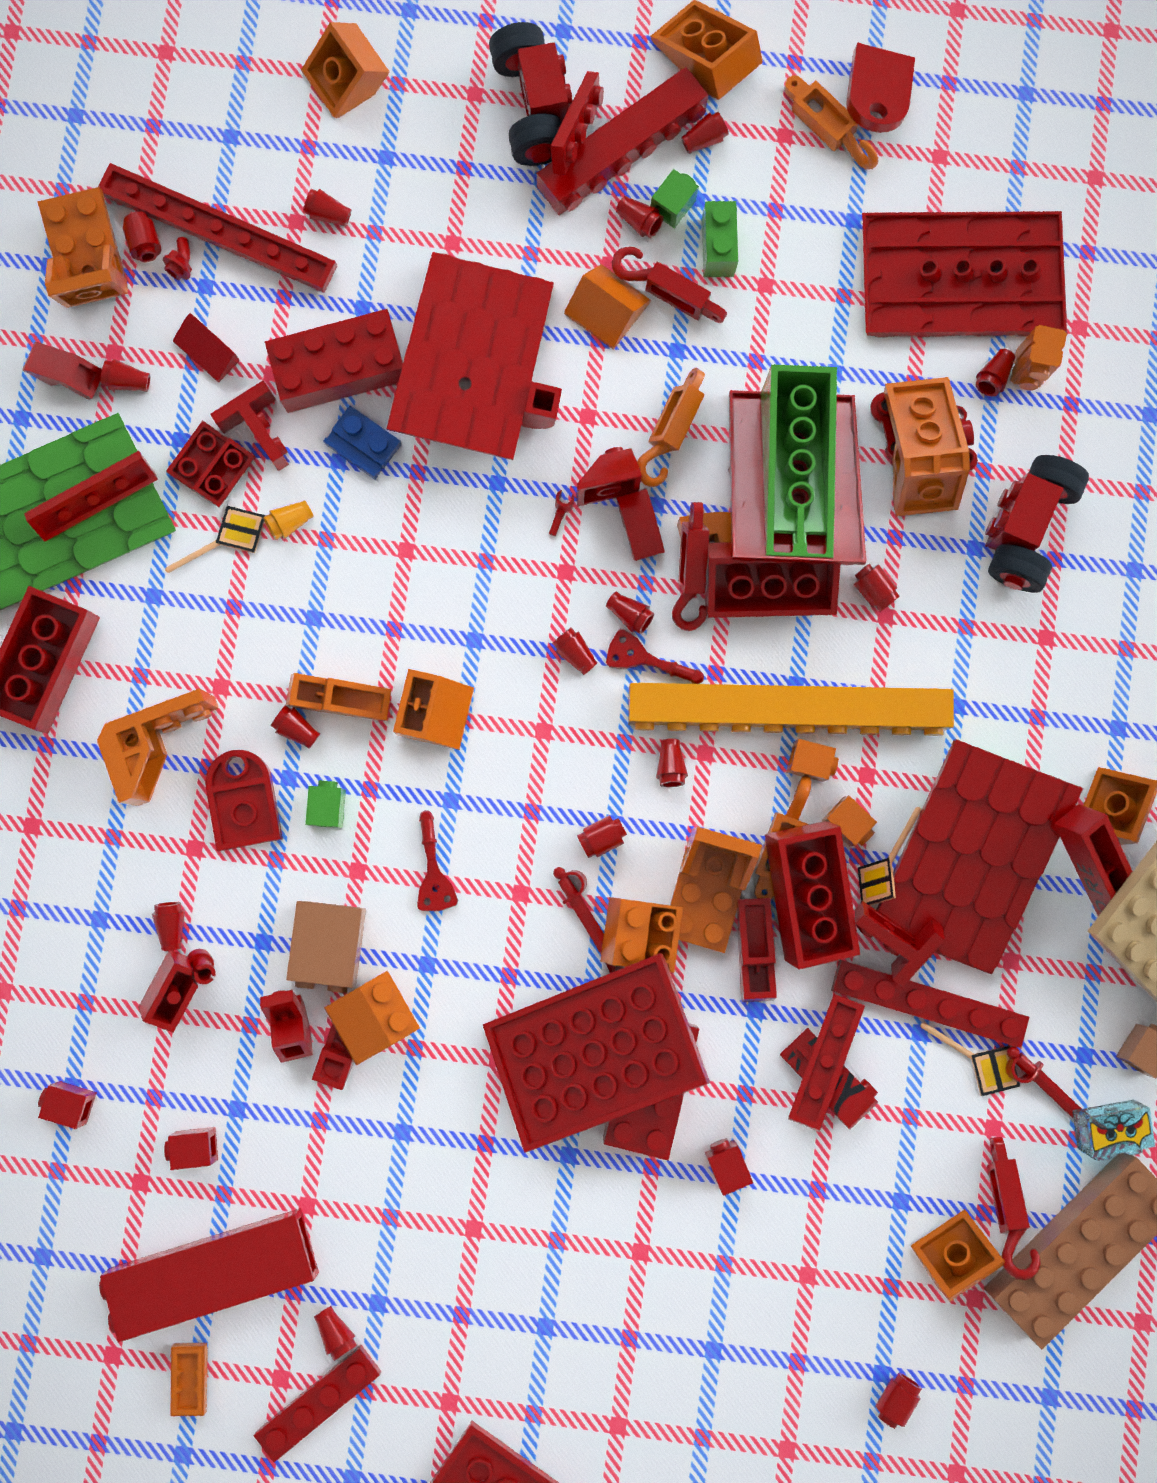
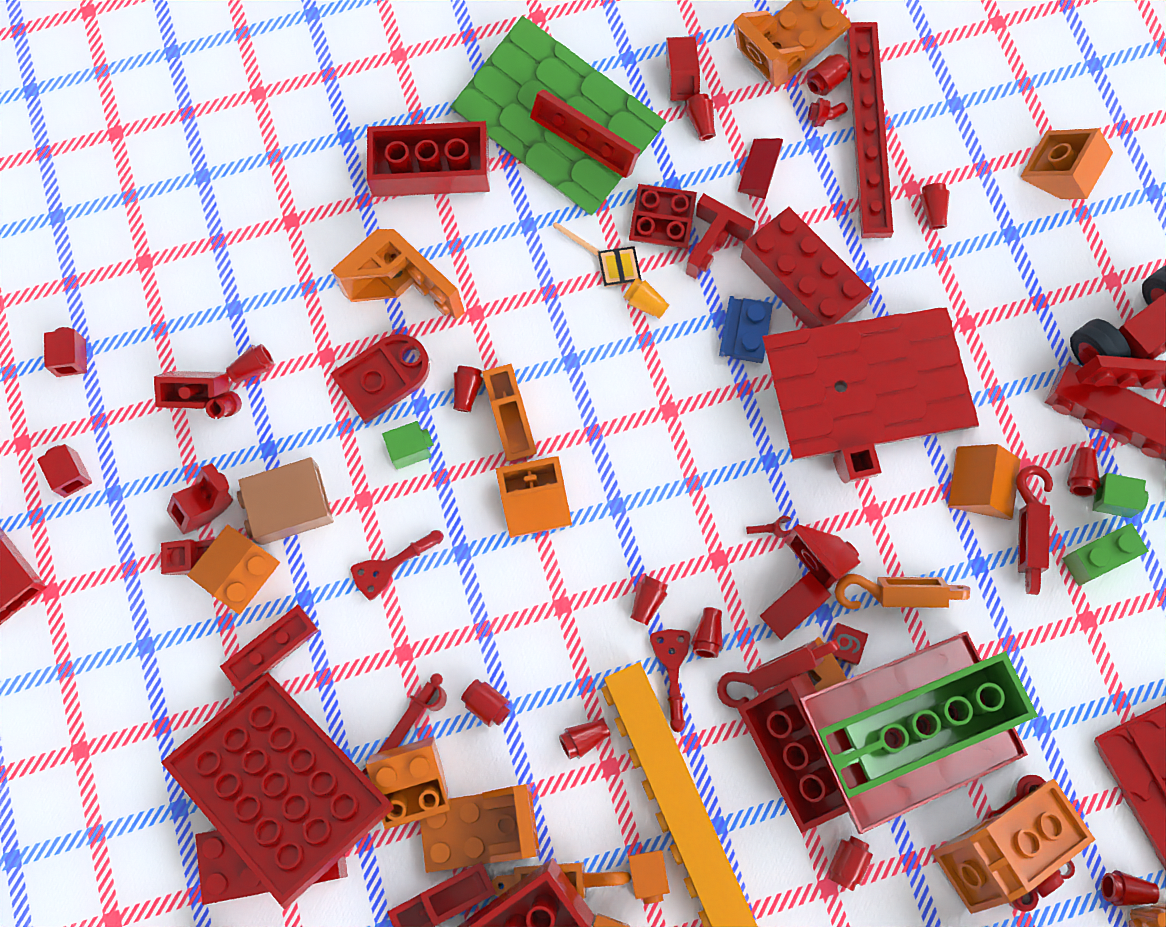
camera: 75 degrees right, 10 degrees down
none -> red plate [219,604,320,693]
none -> red tile [831,622,869,666]

